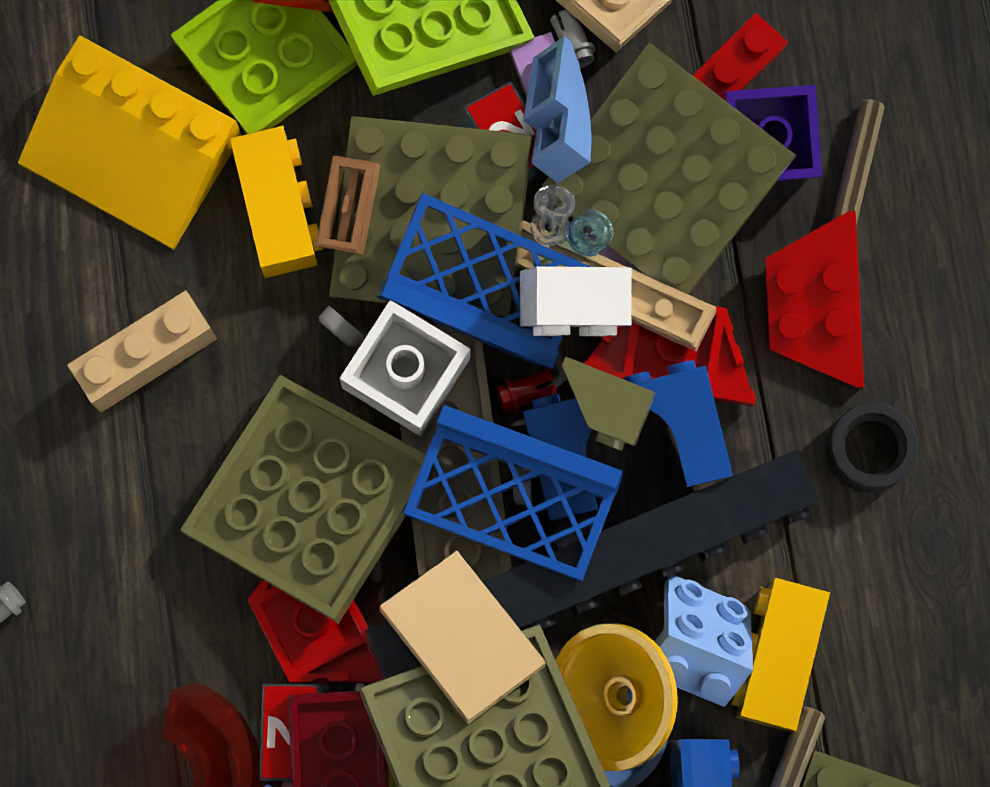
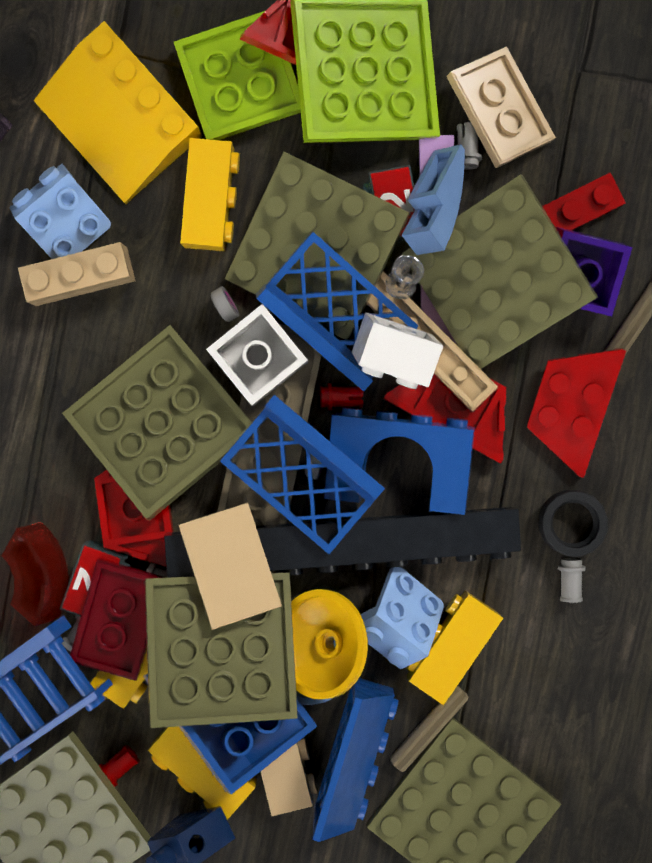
camera: 15 degrees right, 10 degrees up
medium nougat tile [316,156,381,255] -> none
olive slope [562,357,656,451] -> none
clear light blue bush [567,210,614,257] -> none
none -> light blue bracket [9,164,111,259]
none -> light grey pin [558,558,585,603]

